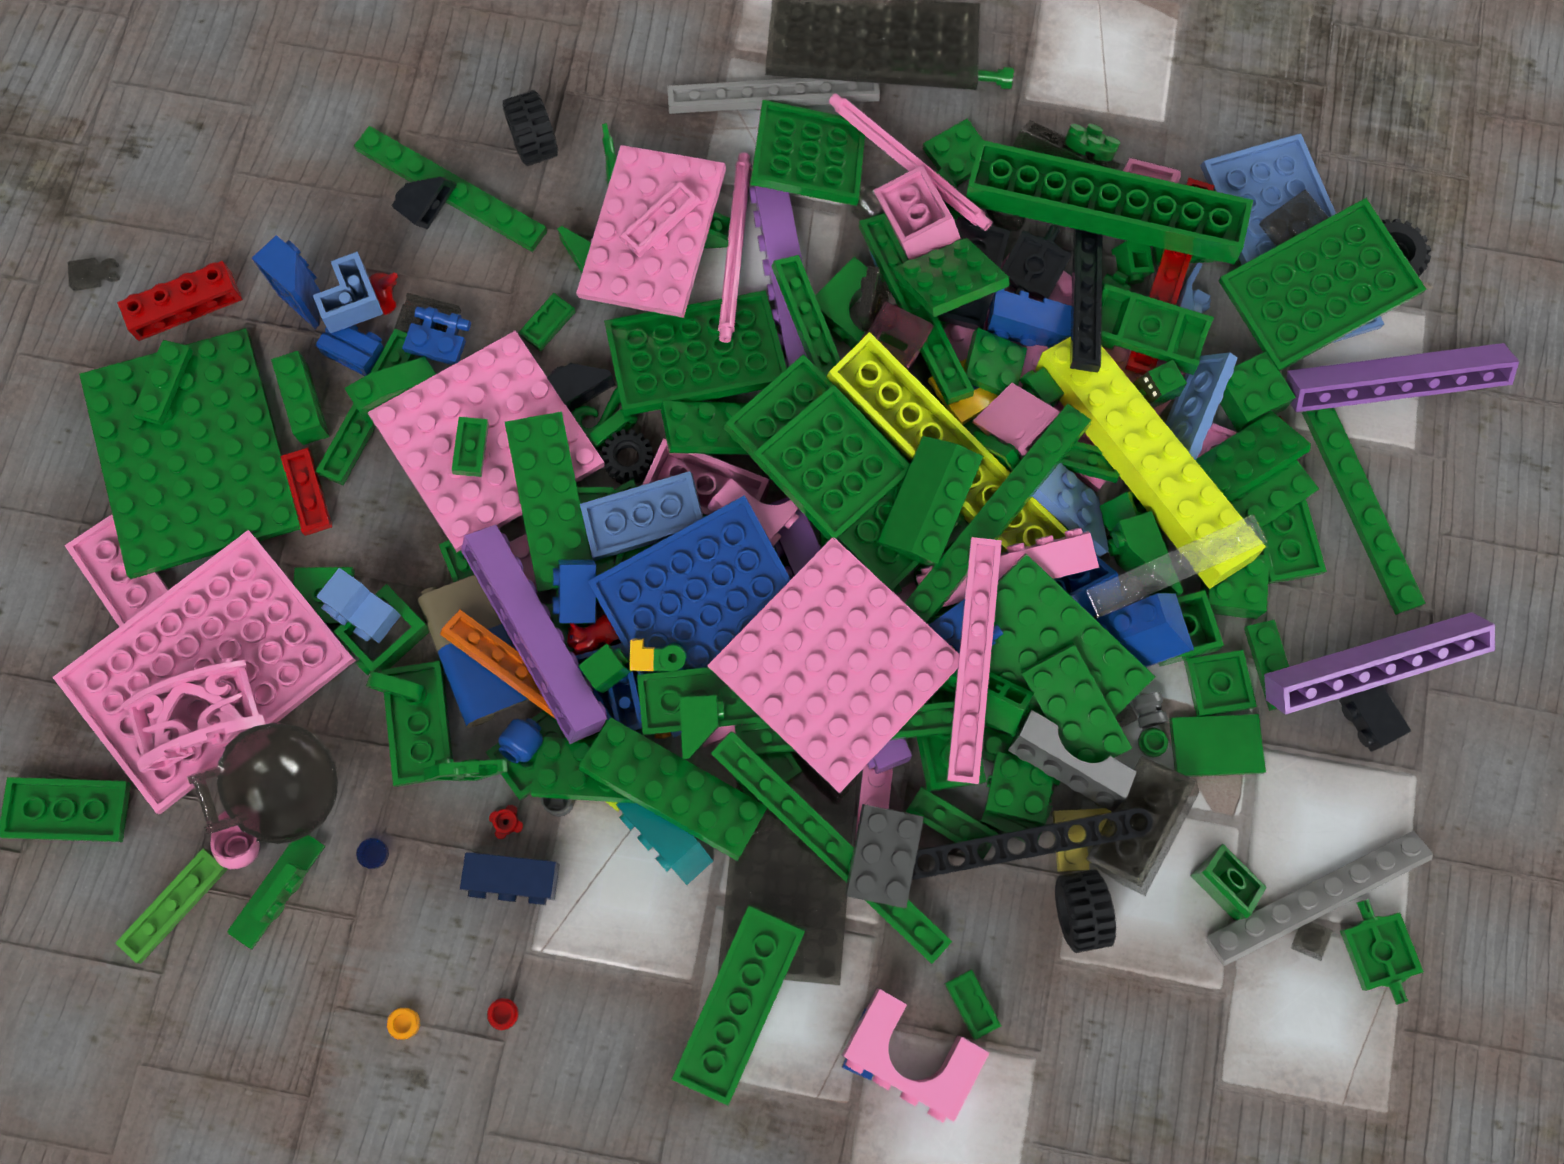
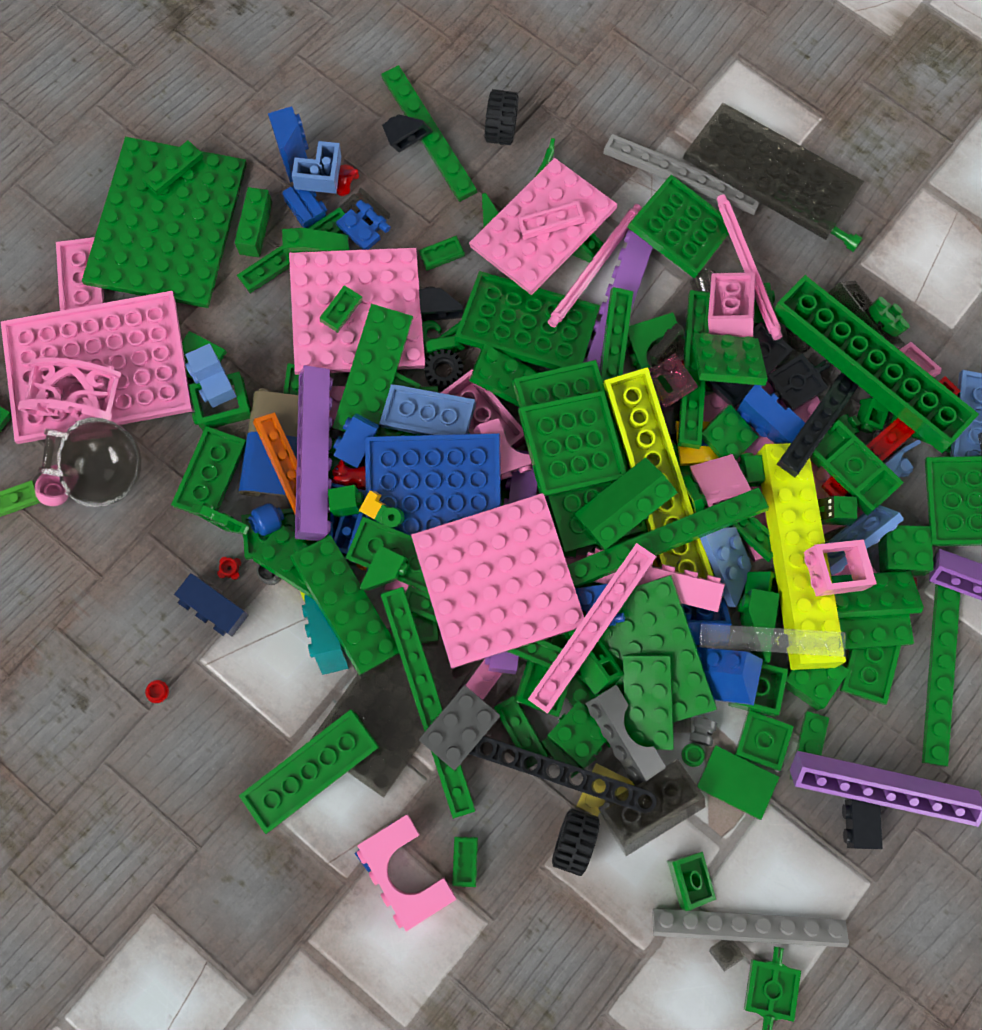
camera: 30 degrees right, 0 degrees up
clear smoke plate [68,258,120,291] -> none
red brick [117,260,243,341] -> none
green bracket [227,830,326,950] -> none
red plate [280,447,333,536] -> none
clear blue tile [356,838,389,869] -> none
green beam [366,671,424,702] -> none
light orange tile [387,1008,420,1040] -> none
green plate [922,119,983,186] -> none
none -> bright pink window [804,539,877,597]

